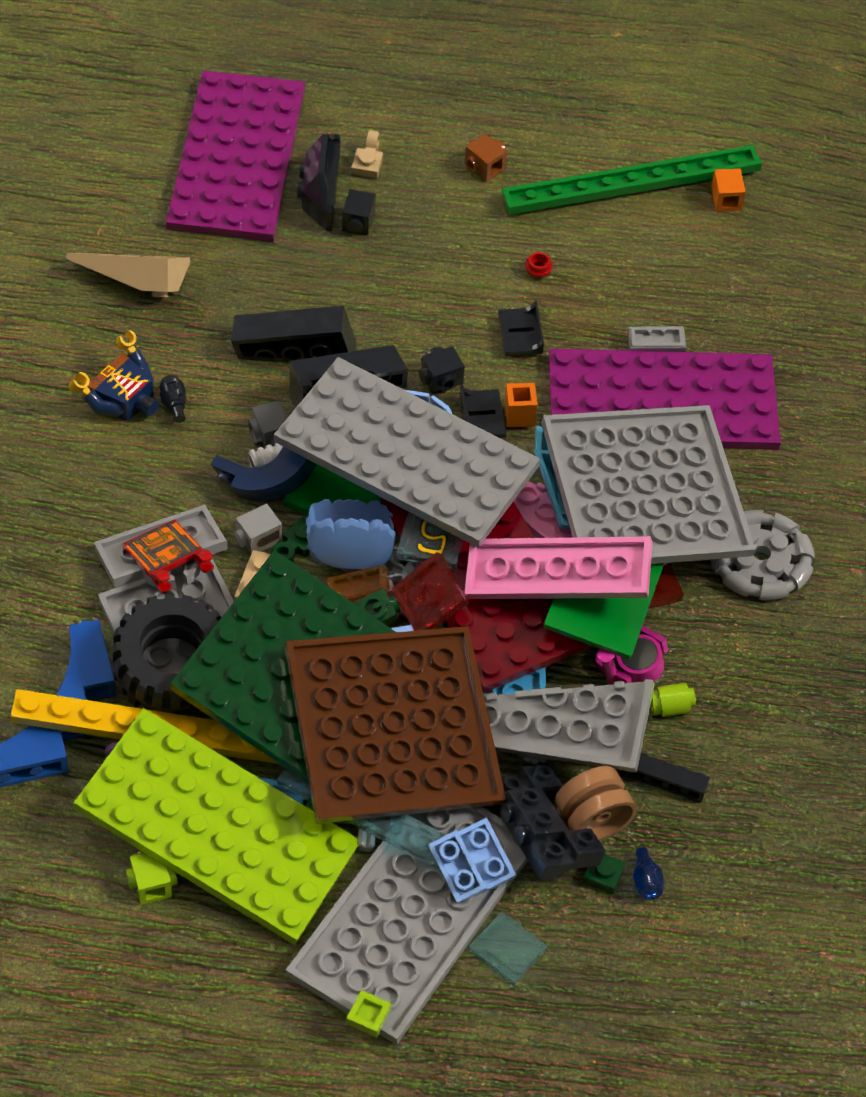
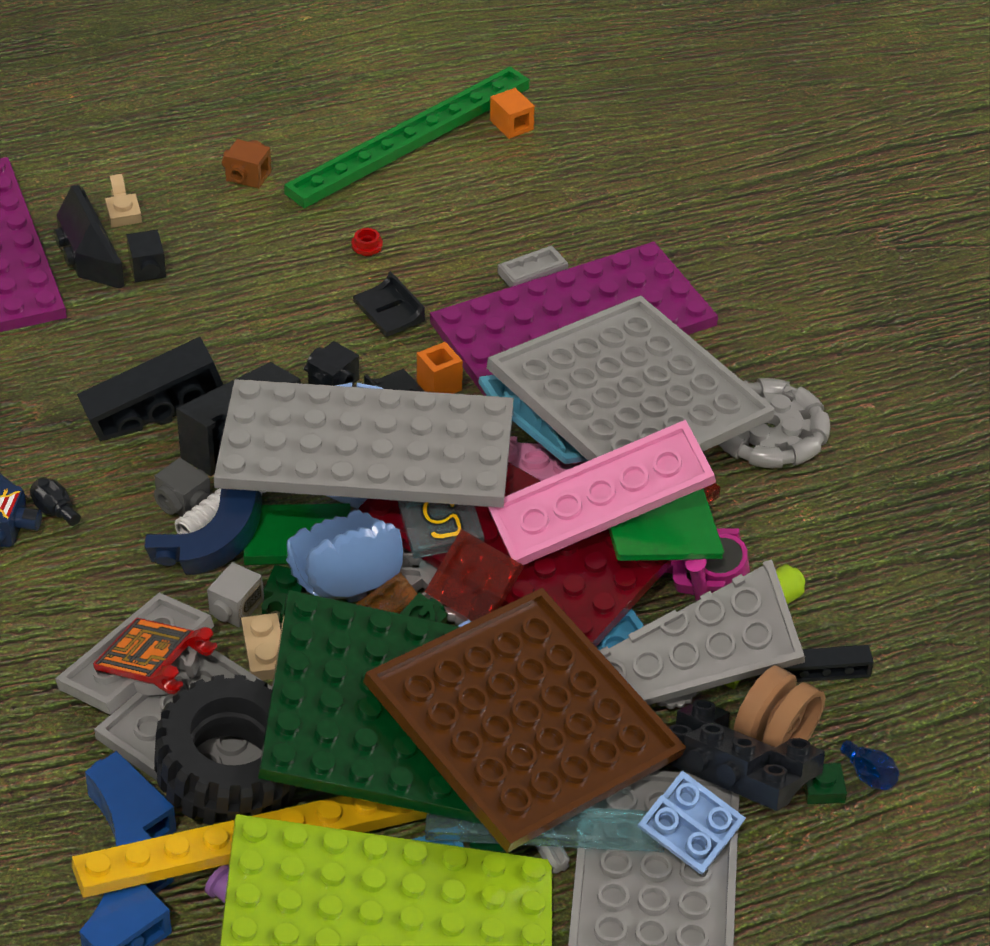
camera: 25 degrees left, 10 degrees down
clear light blue piece [469,911,548,985] -> none

